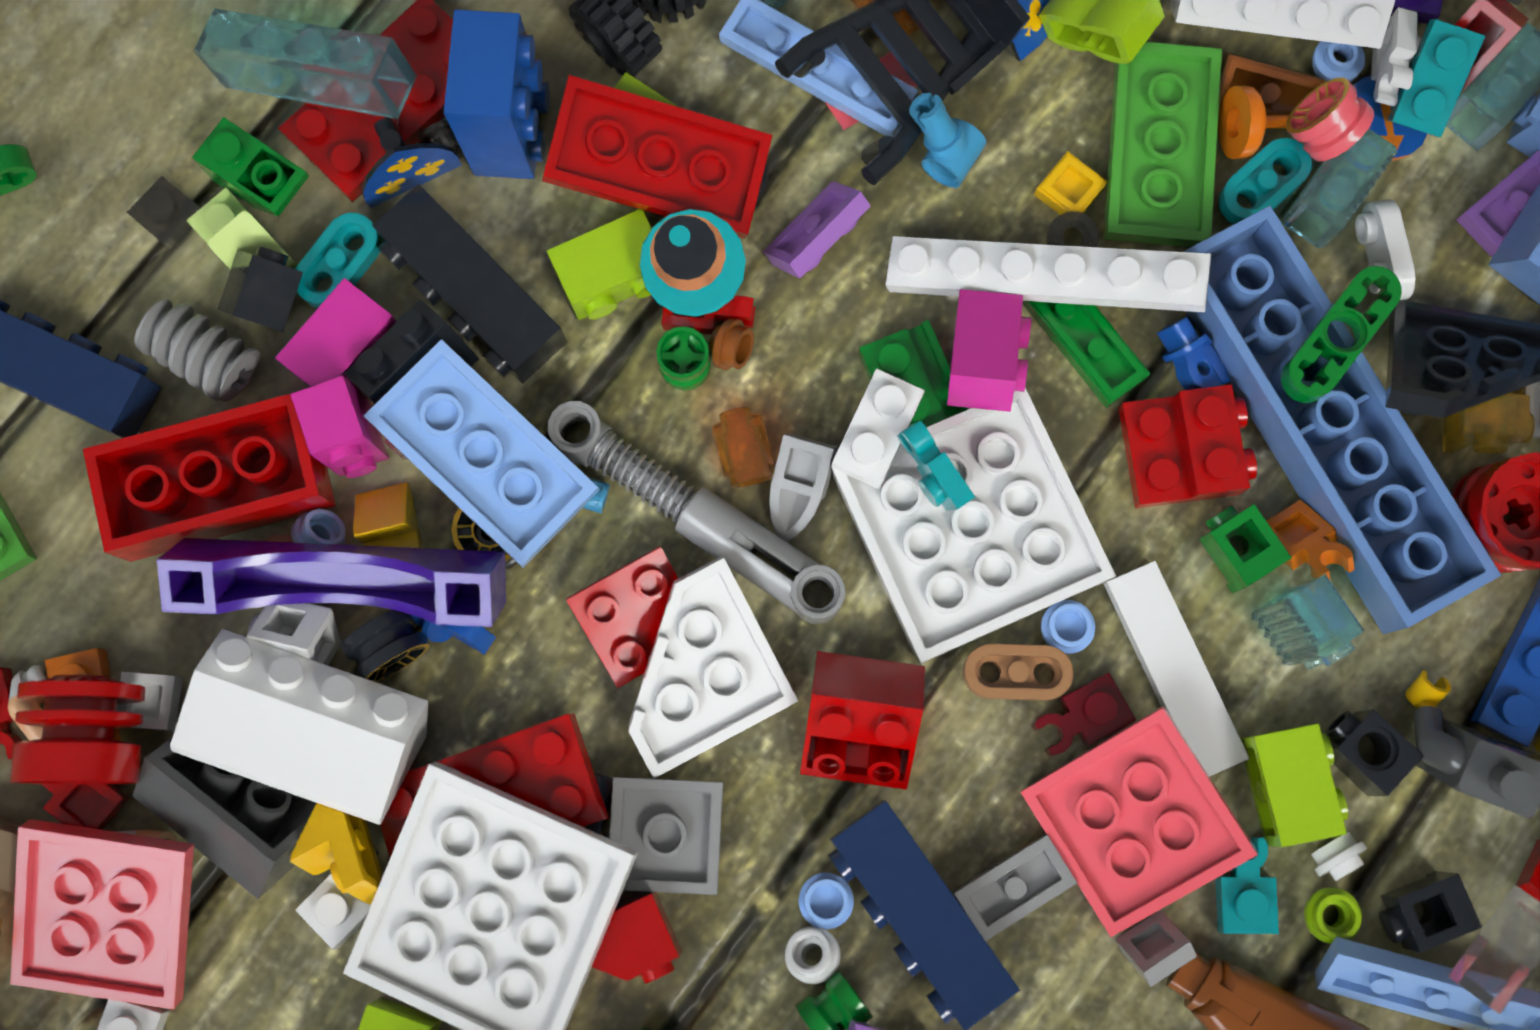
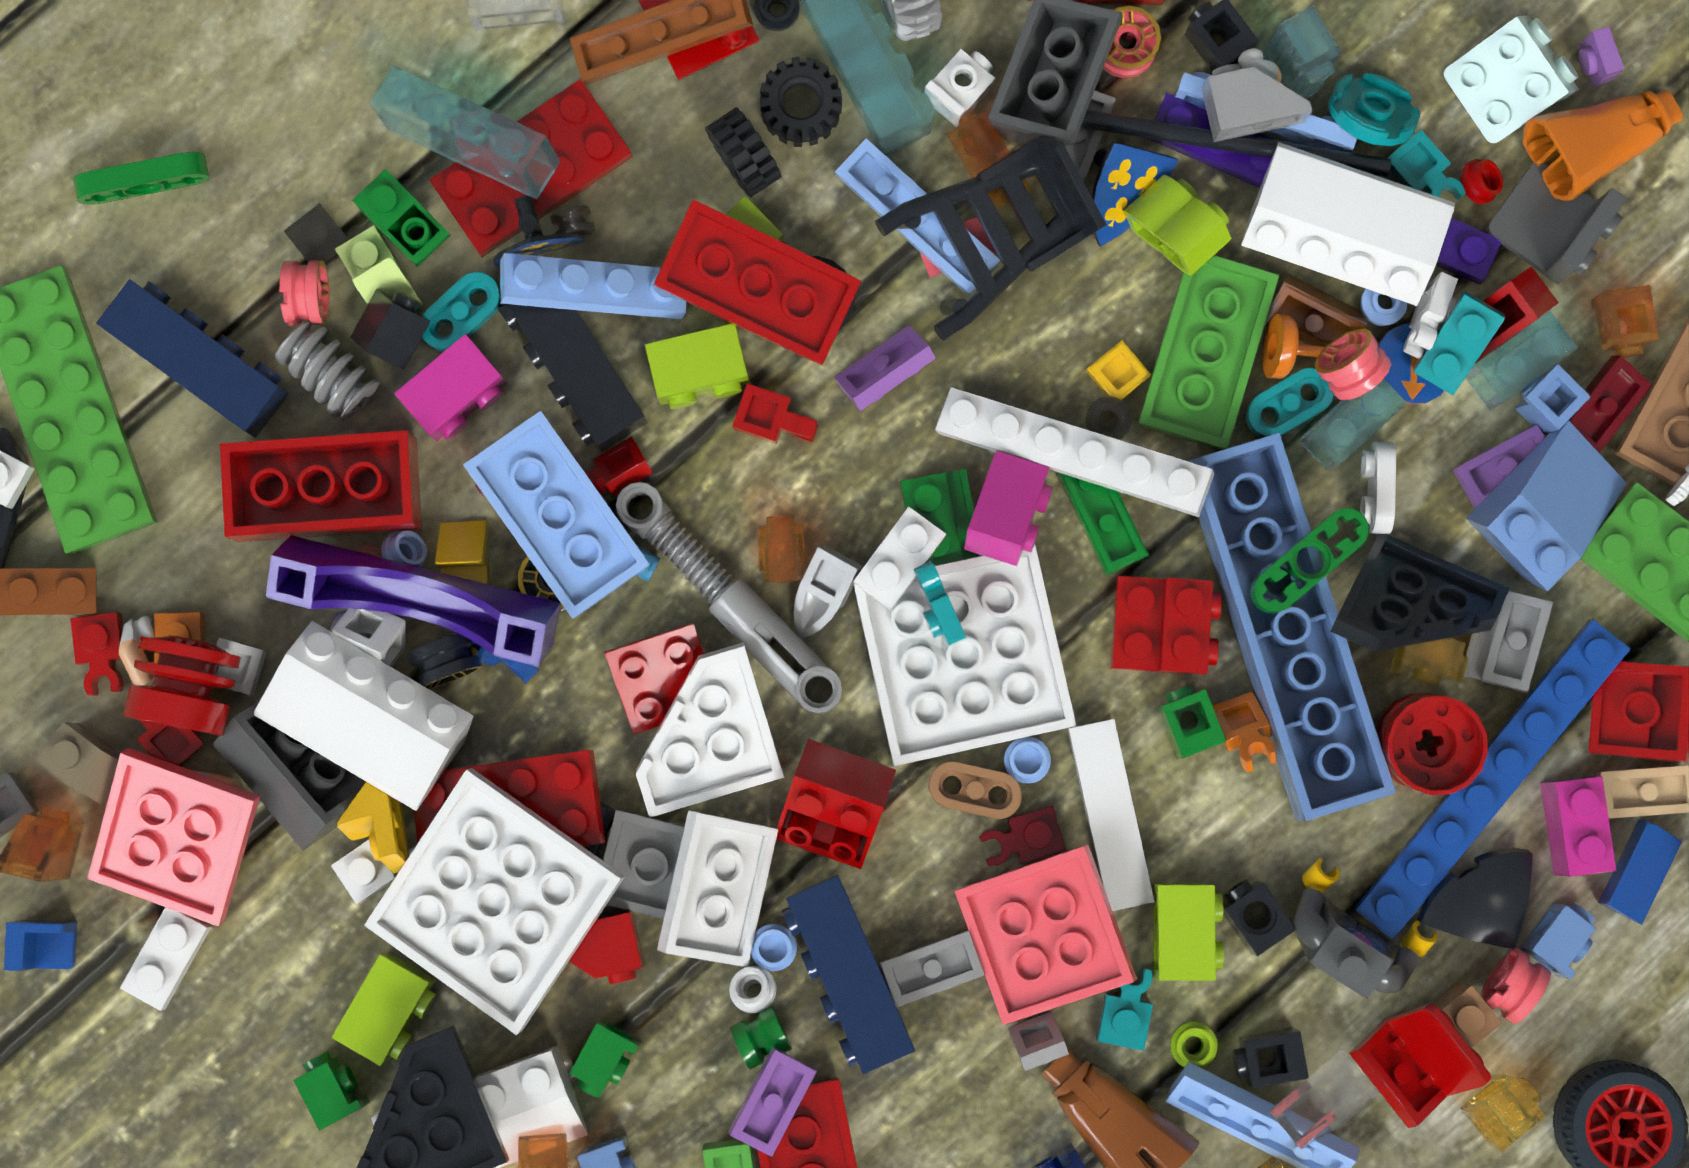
camera: 10 degrees right, 5 degrees up
dark pink brick [290,375,389,478] -> none
black brick [344,300,479,404] -> none
blue brick [444,10,550,179] -> none
tile [639,209,746,317] -> none
green wheel [656,326,711,391] -> none
dark orange plate [709,318,754,370] -> none
dark azure pin [909,93,987,188] -> none
blue piece [1157,316,1231,390] -> none
clear light blue brick [1251,574,1365,670] -> none
white plate [1311,832,1367,881] -> none
none -> coral wheel [279,260,330,326]
none -> light blue plate [500,253,686,319]
none -> red plate [583,436,653,496]
none -> white plate [657,810,778,967]

